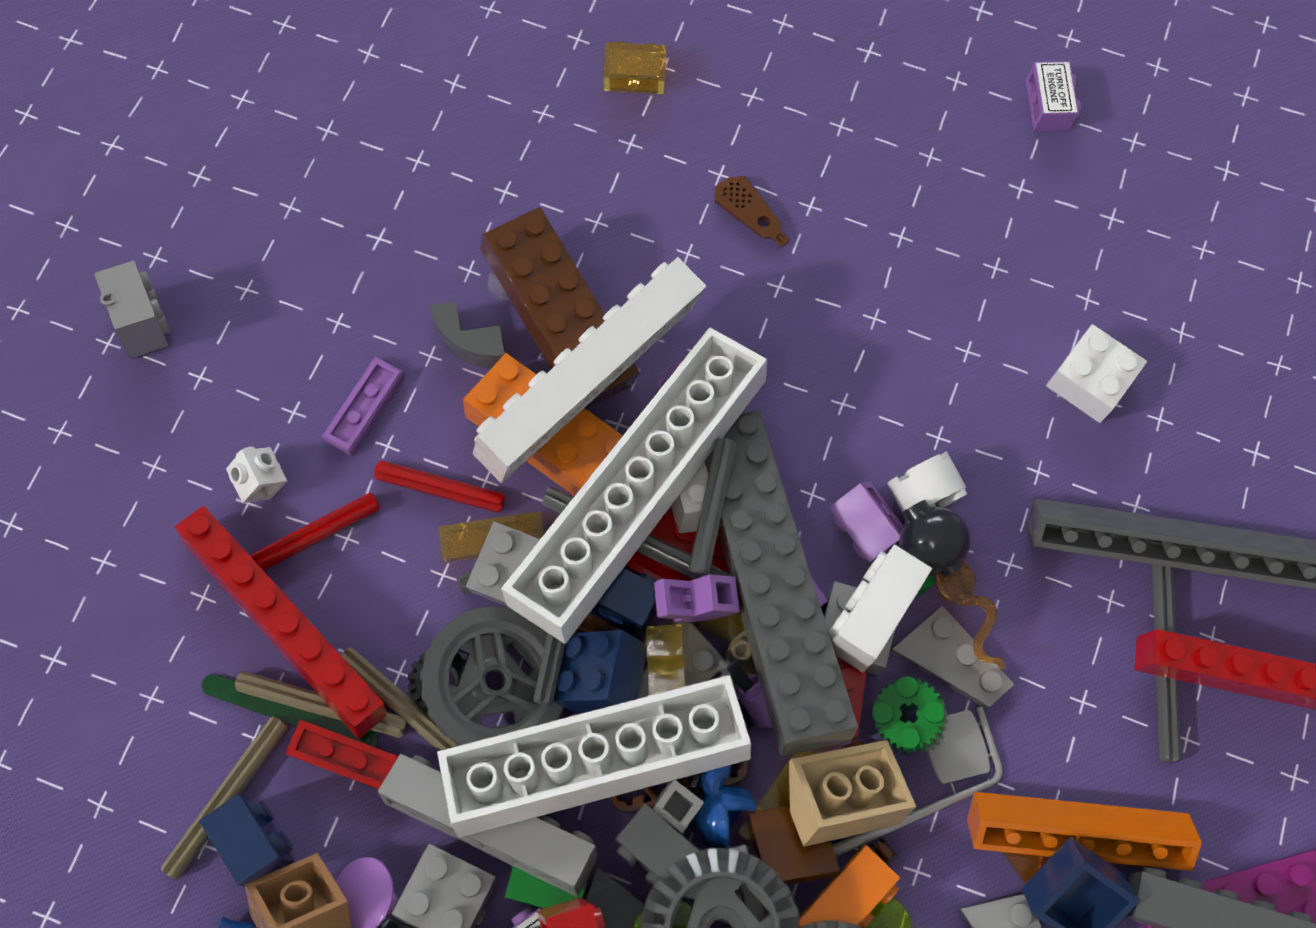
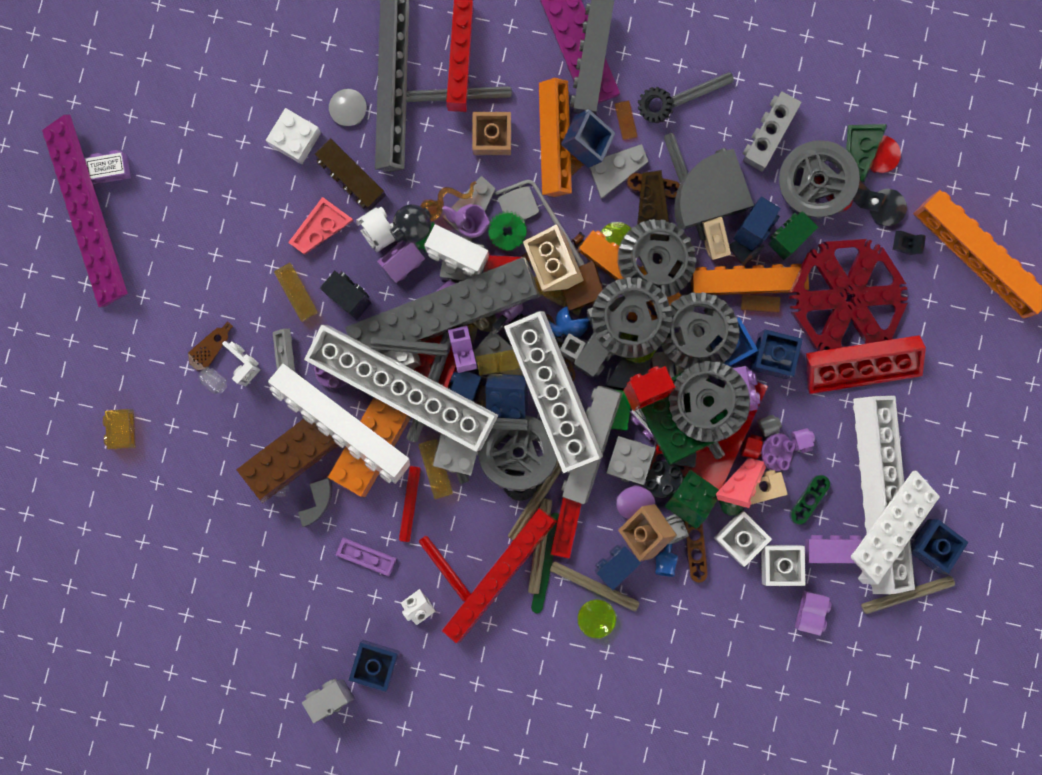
camera: 90 degrees left, 15 degrees up
none -> magenta plate [42,115,128,307]
none -> clear brick [198,367,227,394]
none -> white bracket [222,341,261,387]
none -> clear yellow plate [273,263,319,322]
none -> light grey plate [273,329,295,372]
none -> coral wing [288,197,354,255]
none -> dark brown brick [315,138,386,211]
none -> black brick [320,270,371,320]
none -> light grey dish [329,89,367,126]
none -> dark blue brick [348,640,399,692]
none -> medium lavender hair [442,204,490,238]
none -> medium nougat brick [472,112,511,155]
none -> clear neon green dish [577,599,616,639]

